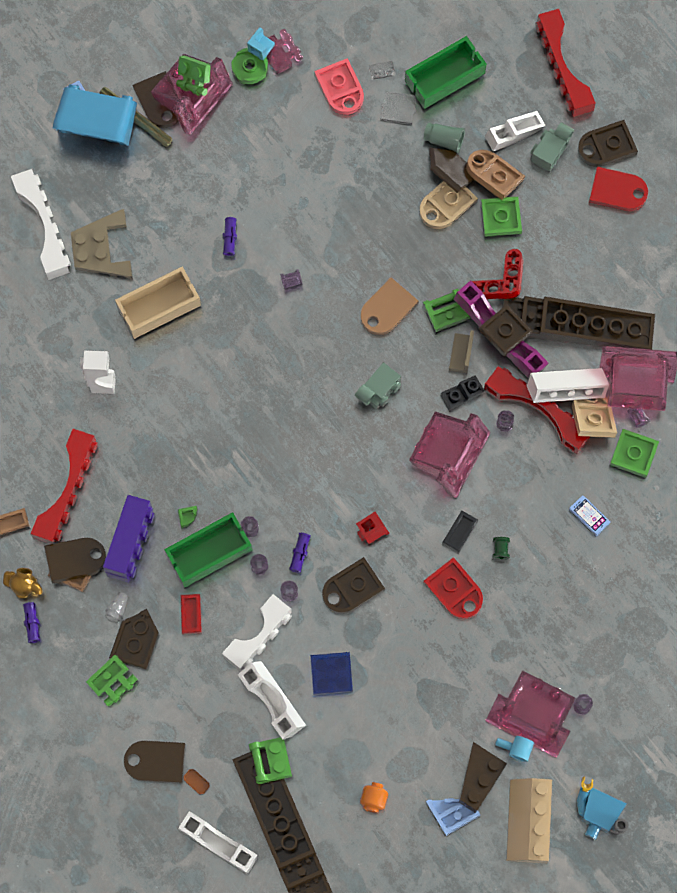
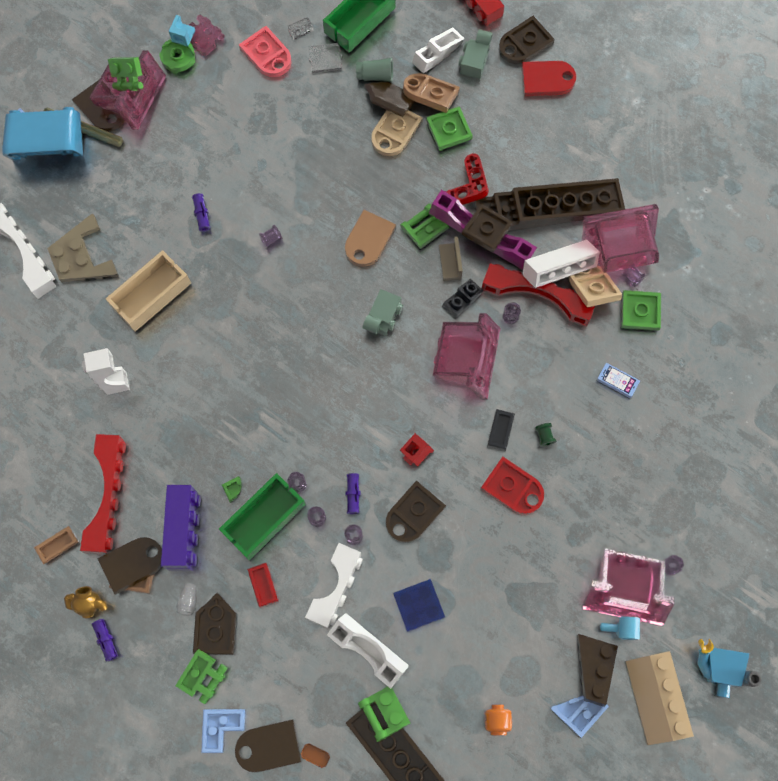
camera: 15 degrees left, 0 degrees up
none -> light blue tile [201,709,246,753]

